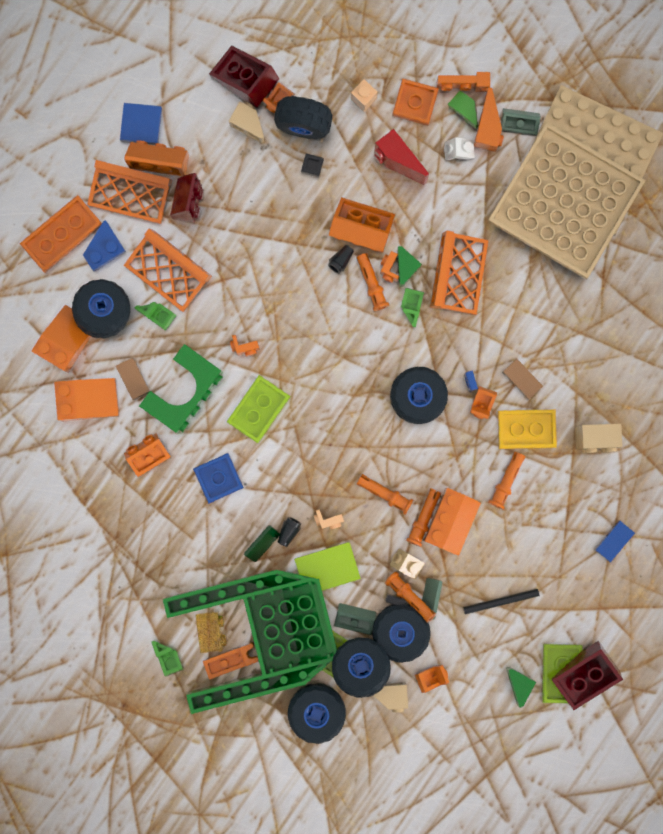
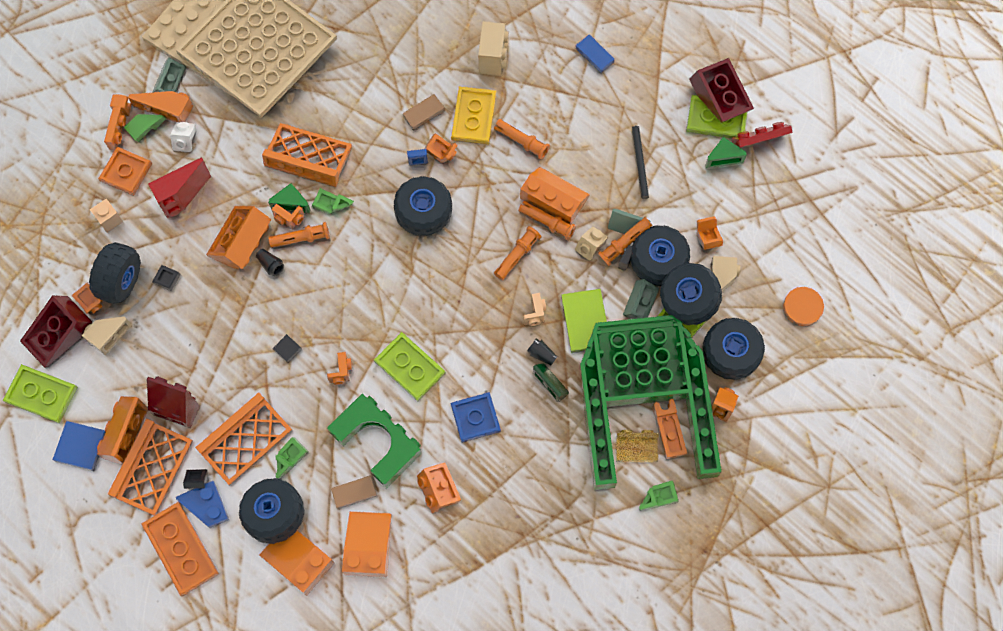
camera: 80 degrees left, 15 degrees down
none -> lime tile [2,364,78,424]
none -> black tile [183,469,208,489]
none -> black tile [272,334,302,363]
none -> orange slope [711,387,739,422]
none -> red plate [731,122,793,147]
none -> orange tile [783,287,824,326]

